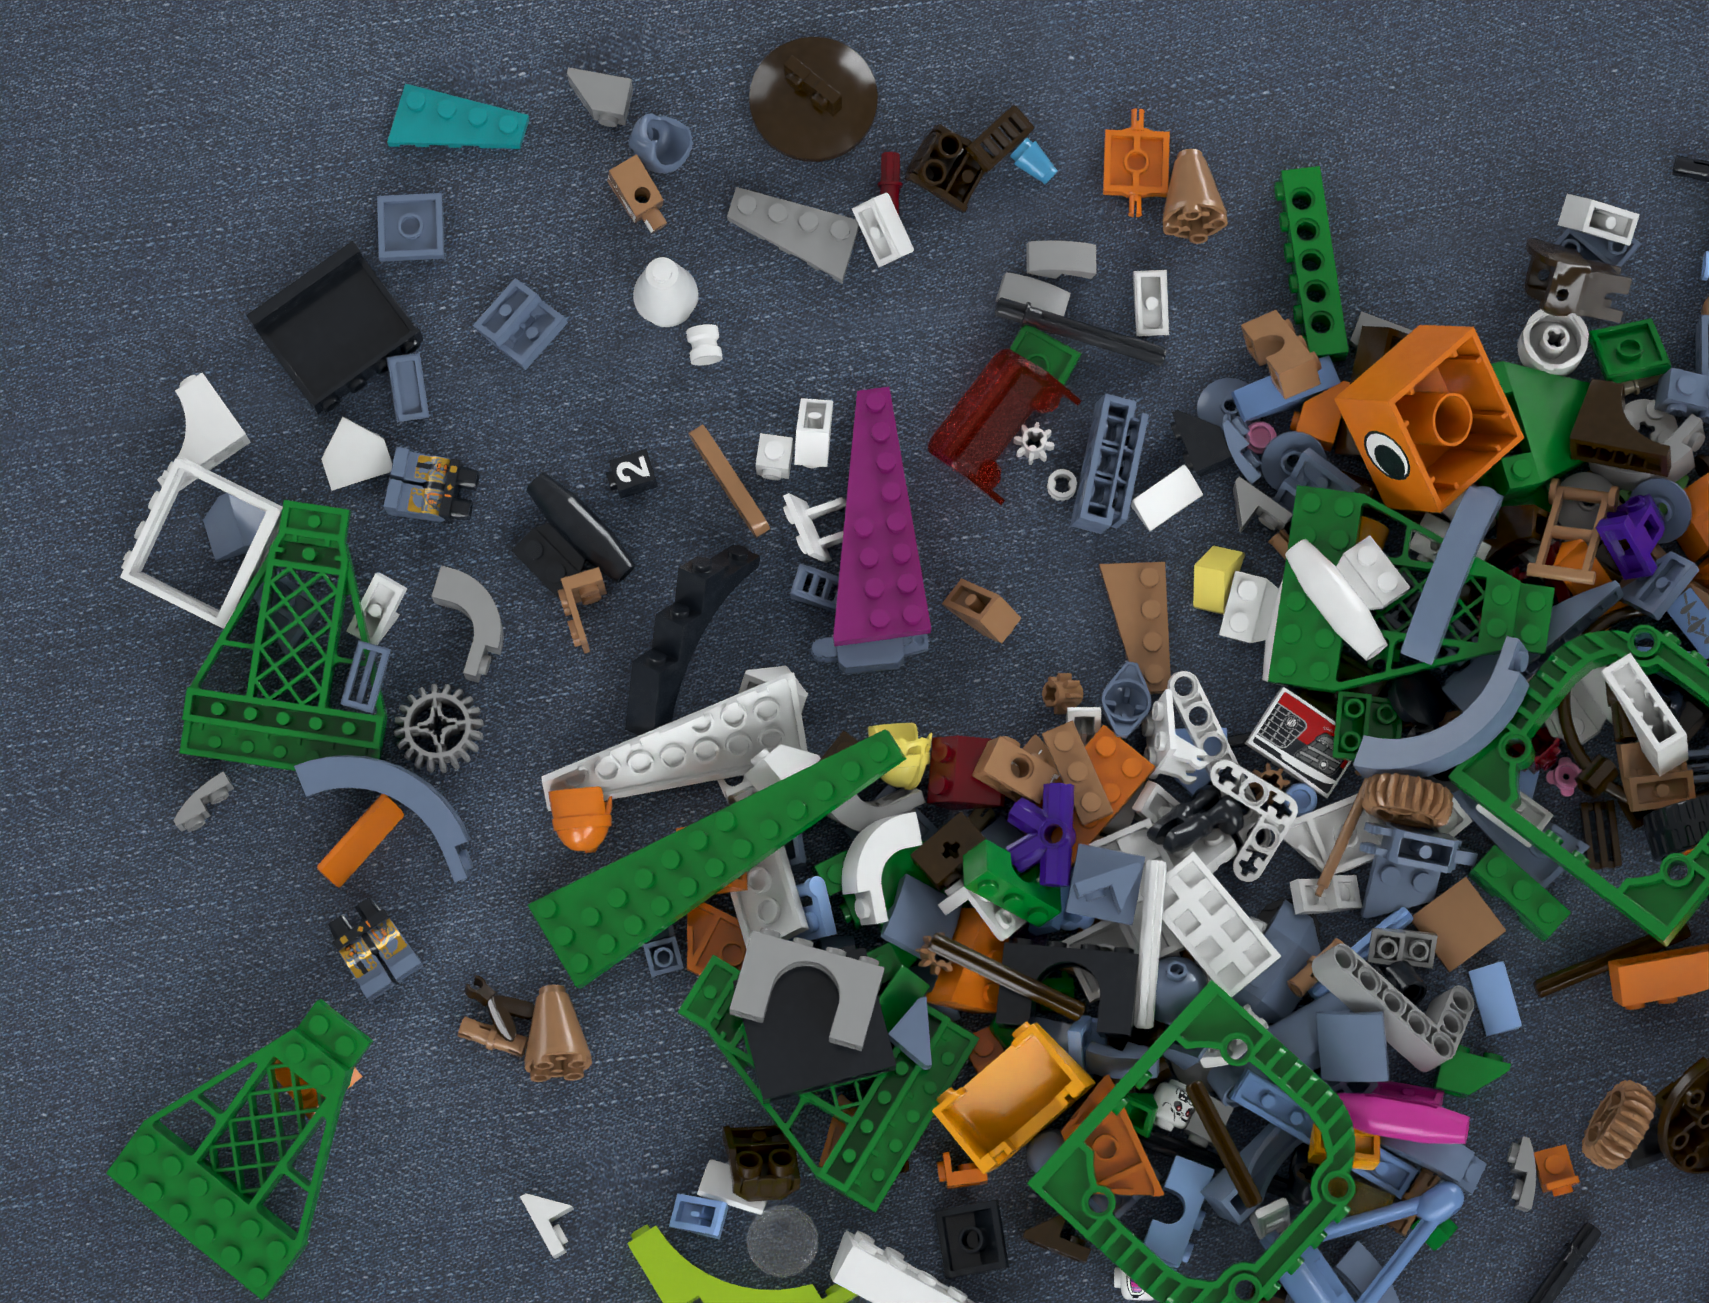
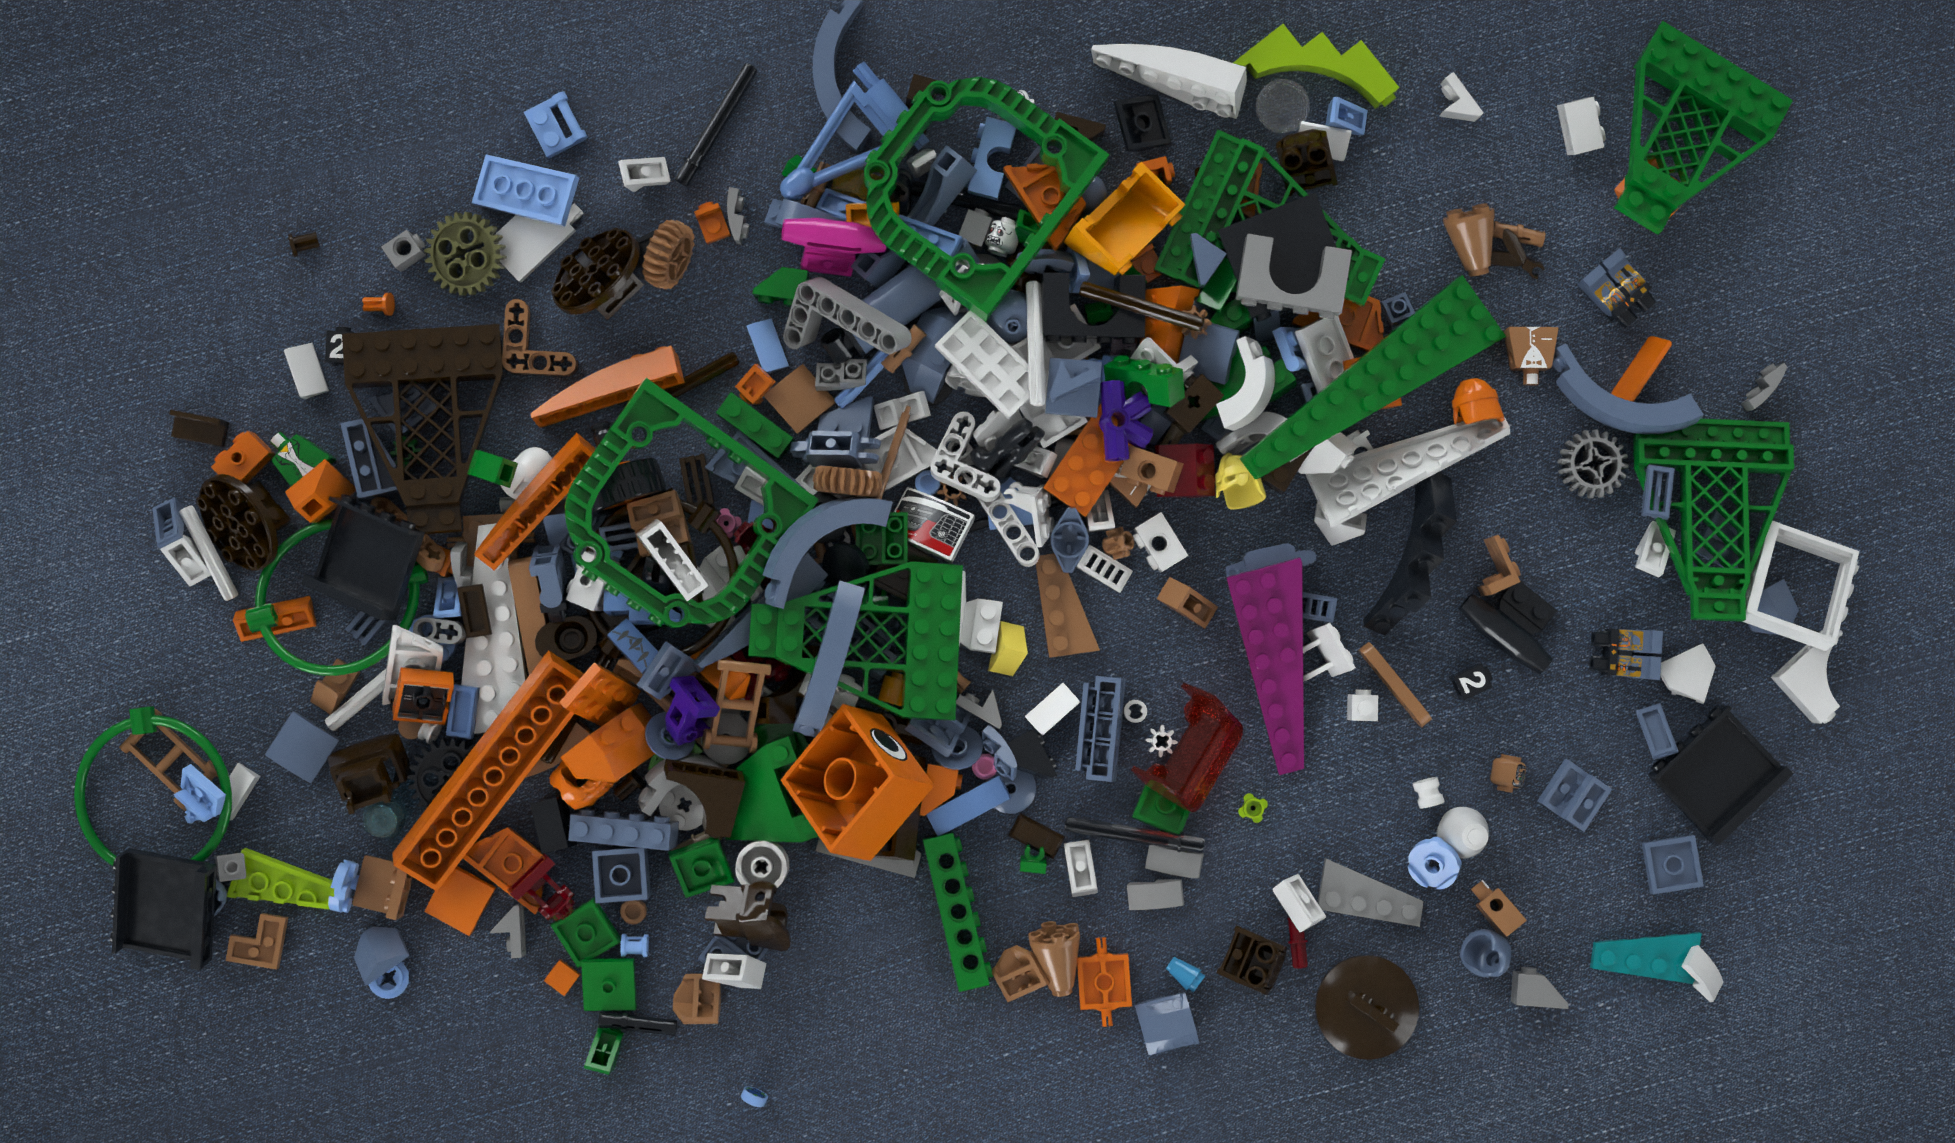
camera: 170 degrees right, 10 degrees up
light grey arch [431,566,504,683] -> none
white slope [794,398,833,468] -> none
dark brown slope [965,105,1034,173] -> none
medium nougat plate [1042,720,1114,827] -> none
dark brown axle [1186,1080,1262,1208] -> none
medium nougat arch [1241,310,1322,399] -> none
white plate [1285,535,1411,661] -> none
sand blue slope [1316,1010,1389,1082] -> none
none -> white slope [618,157,671,192]
none -> medium nougat slope [673,974,721,1024]
none -> orange bracket [735,364,776,404]
none -> light blue tile [741,1086,768,1107]
none -> medium nougat slope [992,945,1049,1002]
none -> dark brown tile [1008,813,1065,859]
none -> green tile [1020,845,1047,874]
none -> white slope [1076,545,1133,593]
none -> white brick [1133,512,1188,573]
none -> sand blue slope [1134,992,1199,1055]
none -> lime plate [1238,793,1268,823]
none -> light blue plate [1408,837,1462,889]
none -> medium nougat head [1490,754,1527,793]
none -> medium nougat torso [1504,327,1558,386]
none -> white brick [1557,97,1606,155]
none -> white slope [1681,945,1723,1002]

